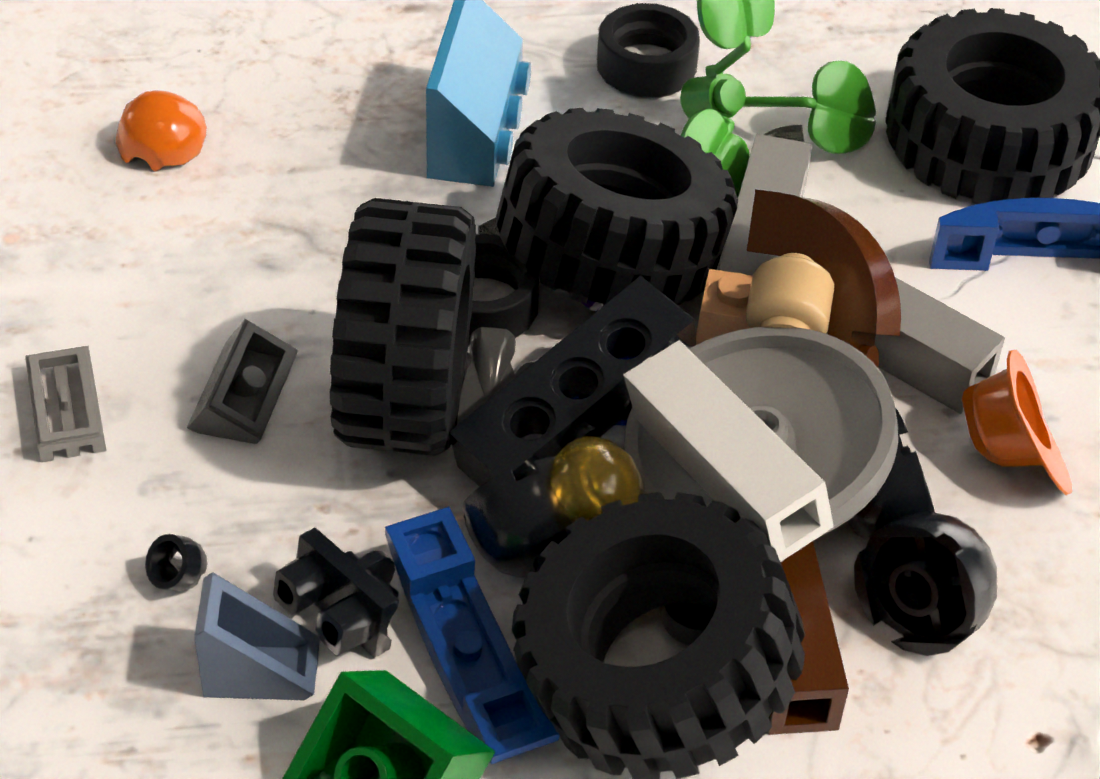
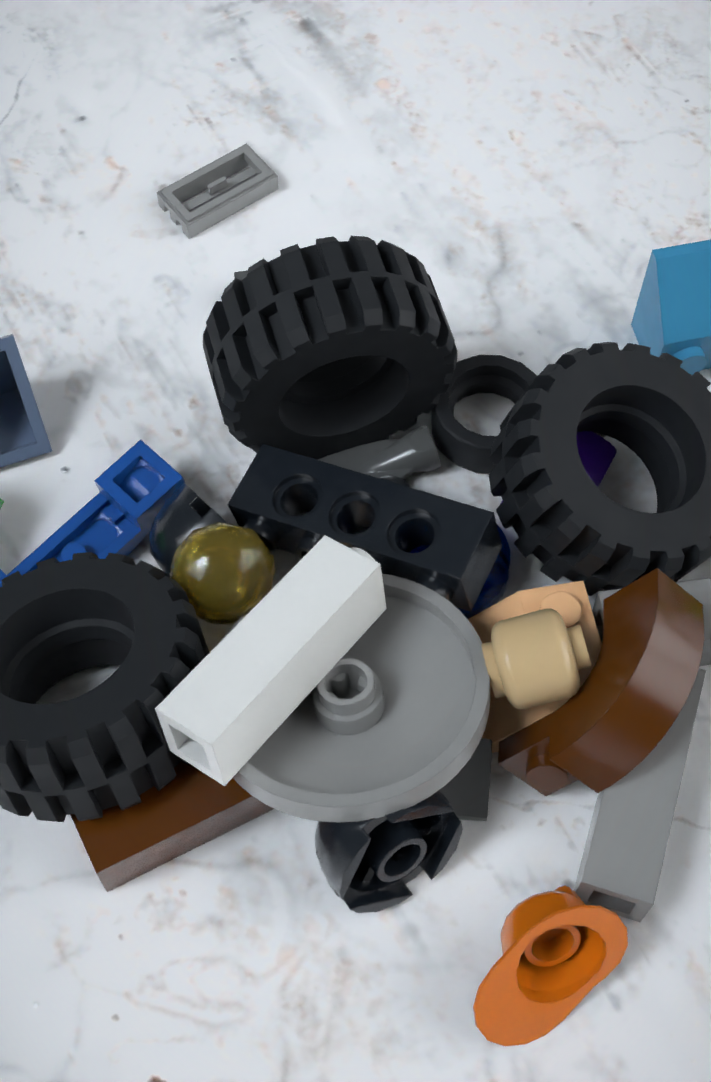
camera: 70 degrees right, 15 degrees up
orange hair [115,90,207,171] -> none
black hinge [145,534,207,591] -> none
black hips [273,528,399,658] -> none
black cylinder [854,511,997,656] -> none

